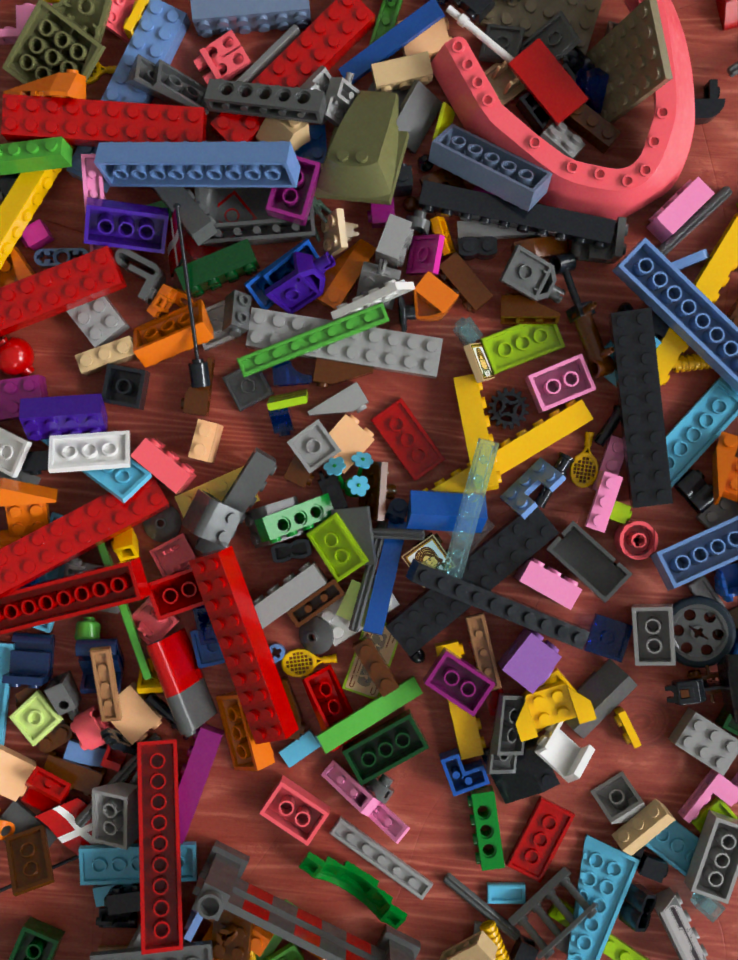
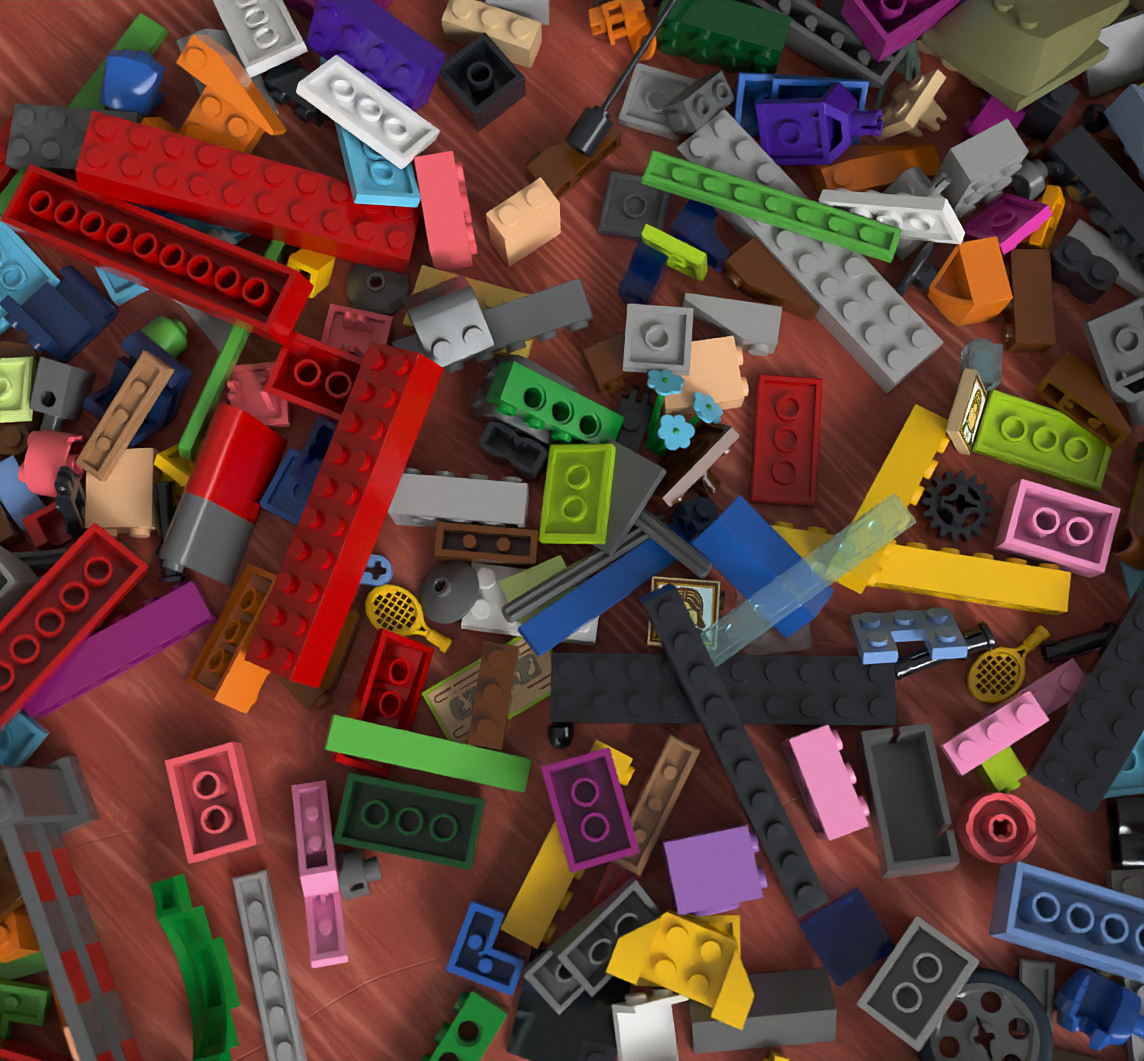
camera: 40 degrees right, 10 degrees down
orange slope [133,299,214,368] -> none
medium azure tile [278,729,320,768] -> none

